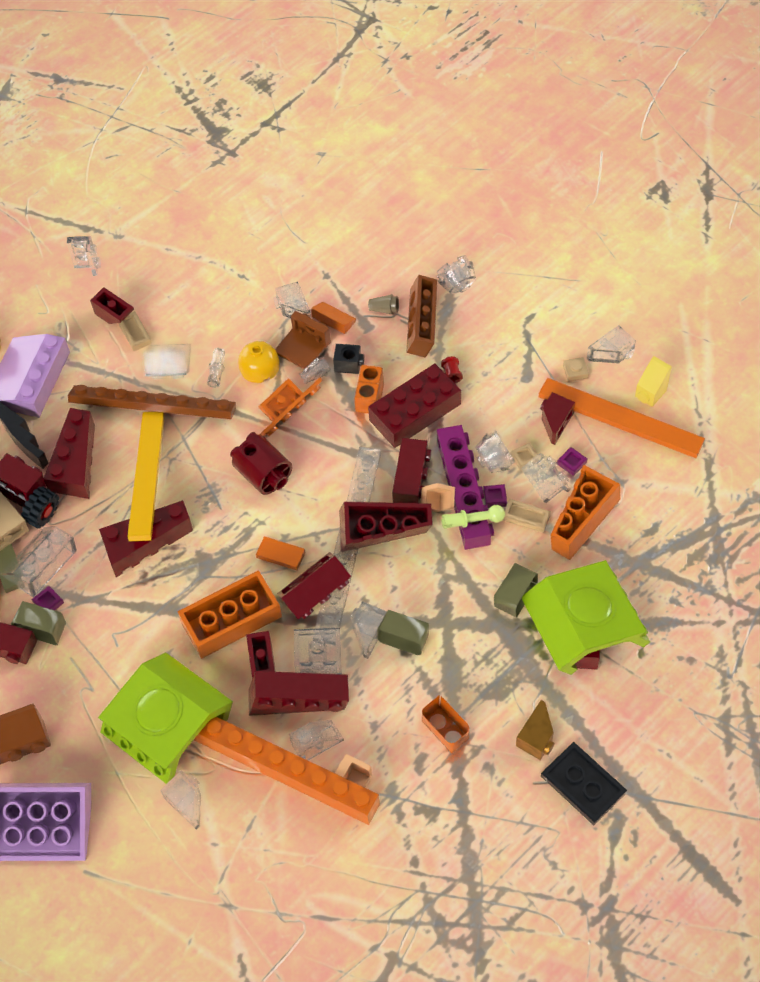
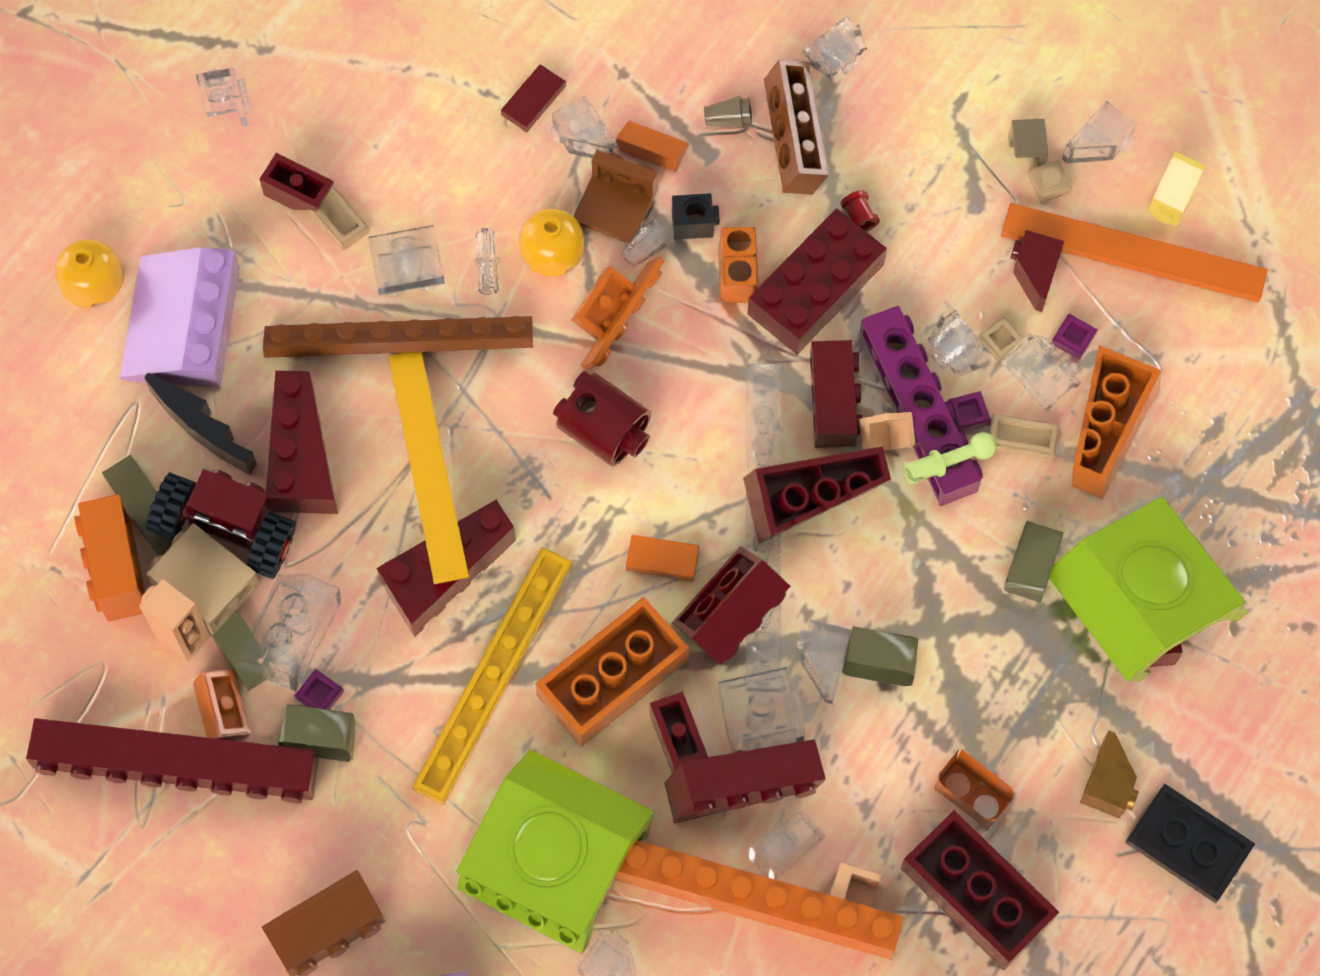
camera: 15 degrees left, 10 degrees up
none -> yellow tile [412,547,573,805]
none -> dark red tile [501,64,566,132]
none -> dark red brick [900,810,1059,971]
none -> dark tan panel [1008,119,1048,167]

